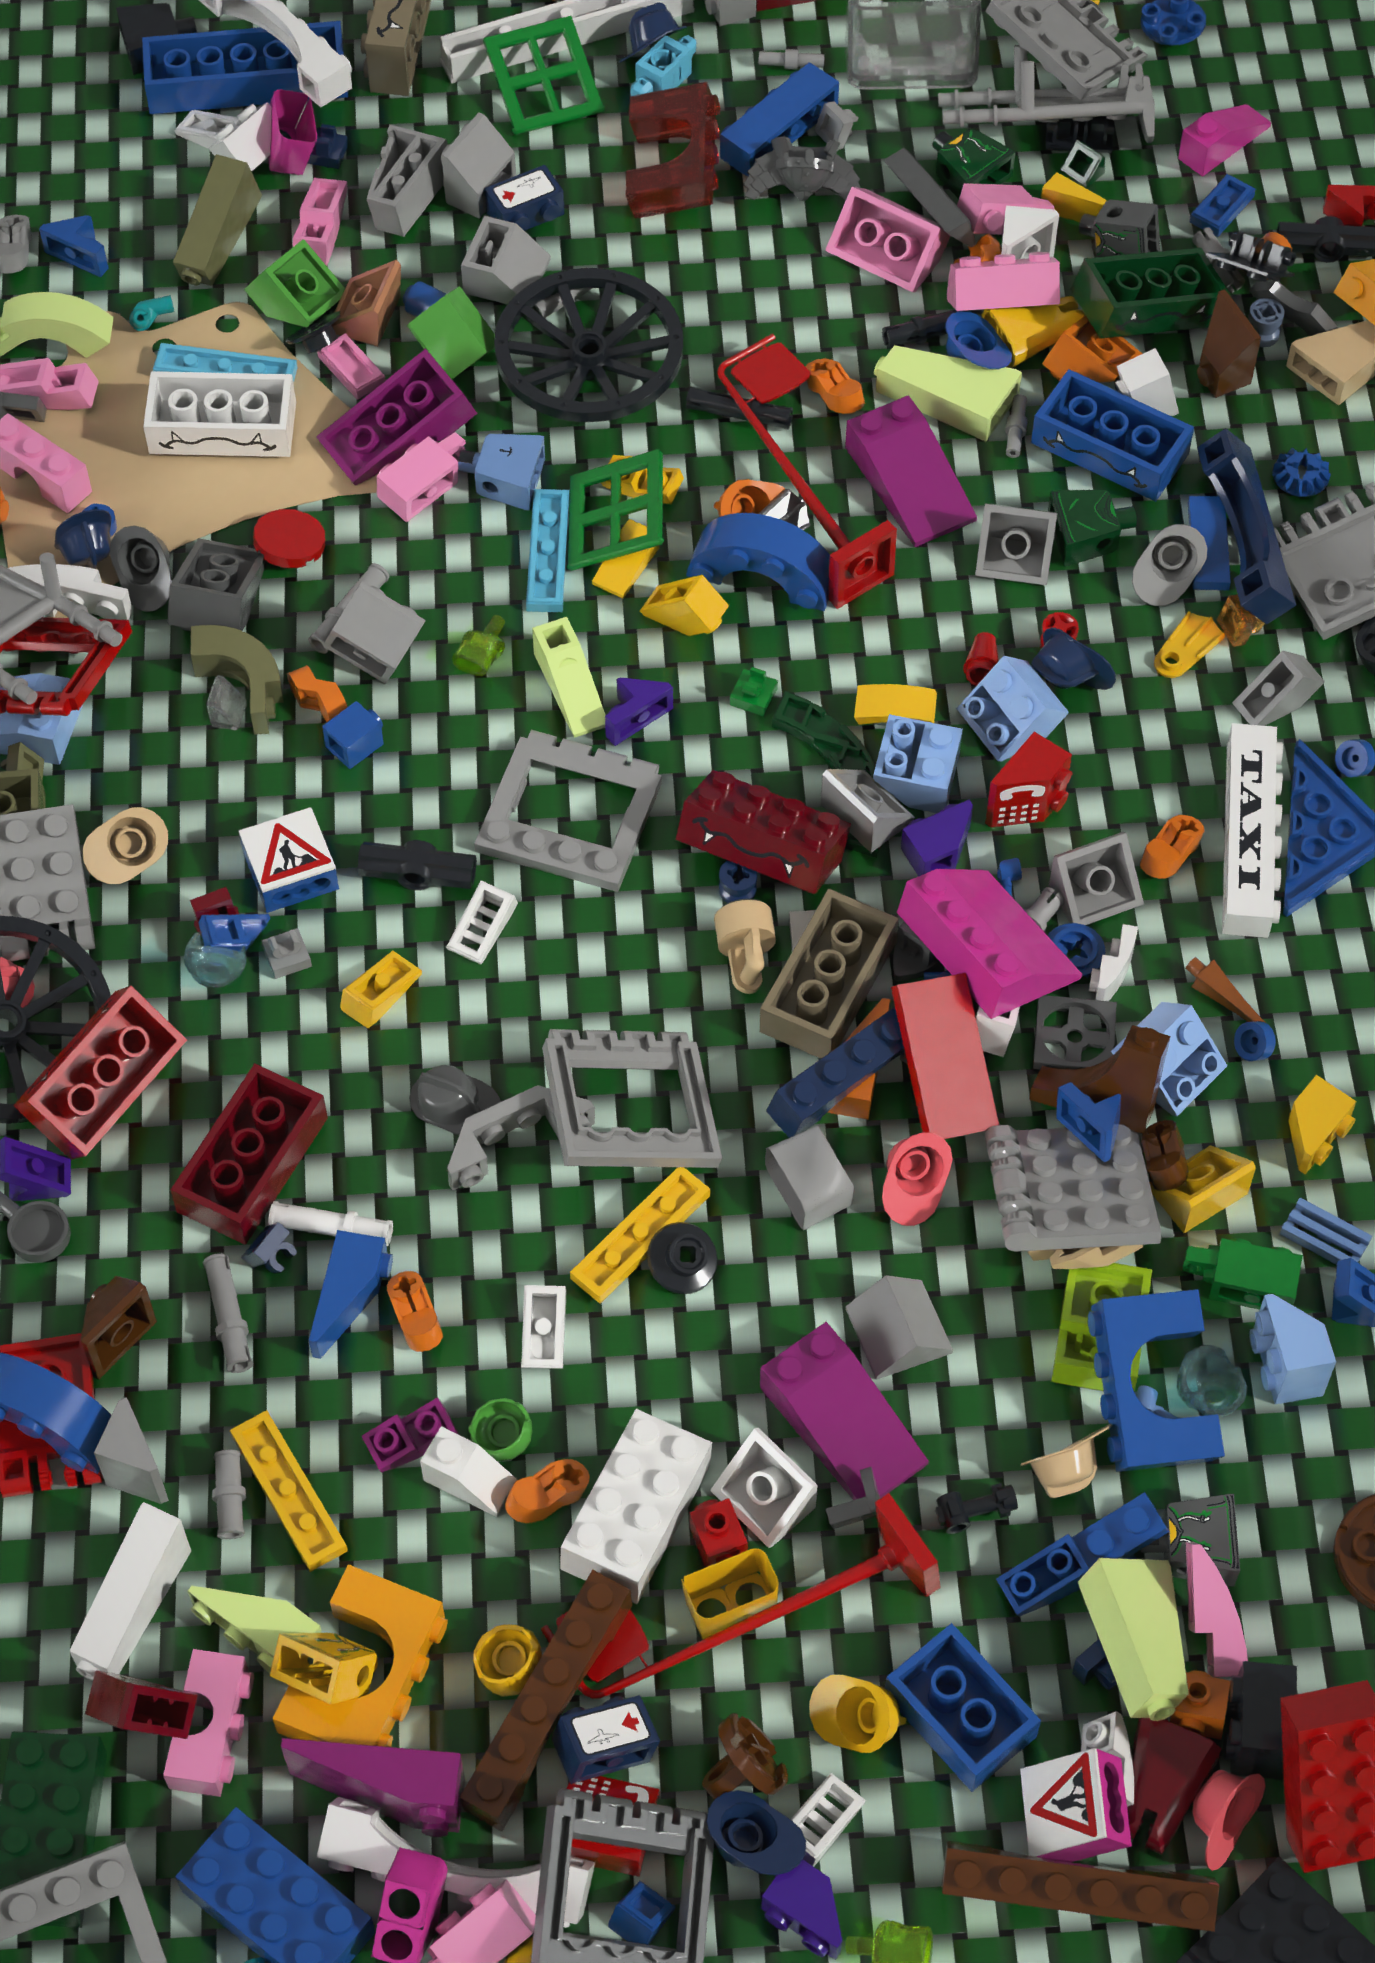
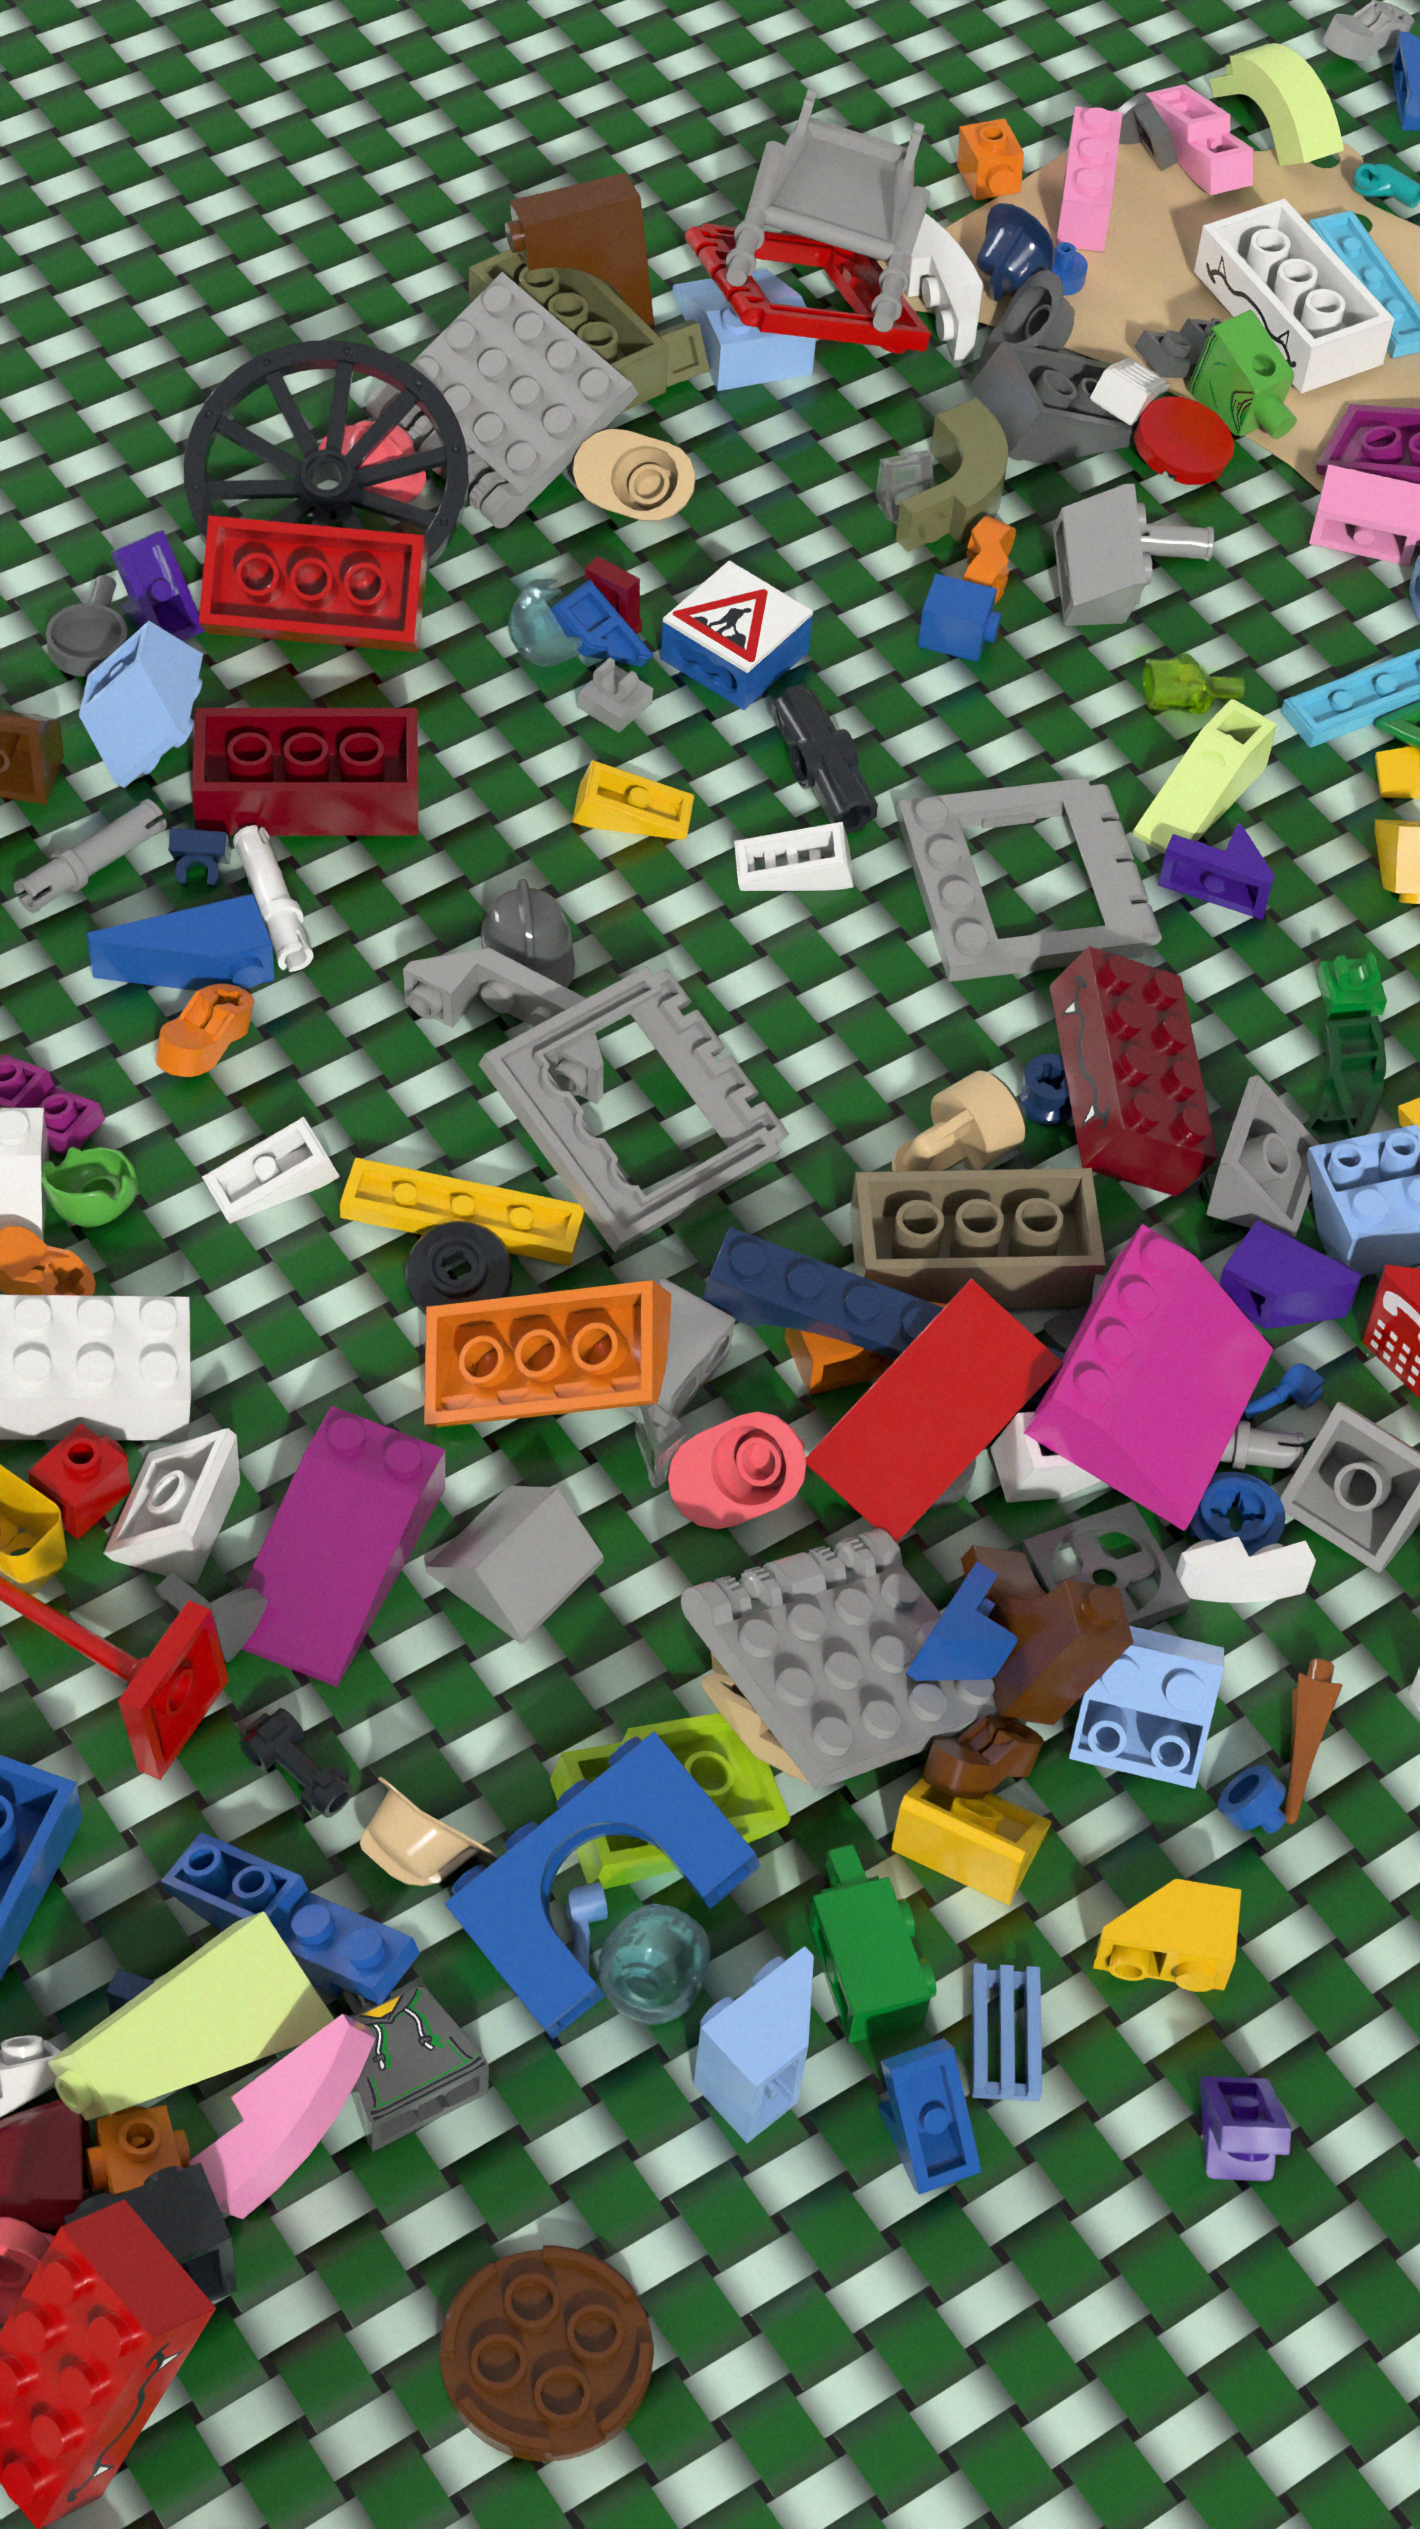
camera: 55 degrees right, 5 degrees down
none -> light blue slope [79,621,203,788]
none -> orange slope [424,1280,671,1428]
none -> clear slope [635,1403,688,1489]
none -> white slope [1090,357,1171,425]
none -> dark grey slope [1134,318,1224,378]
none -> bright green torso [1187,309,1297,439]

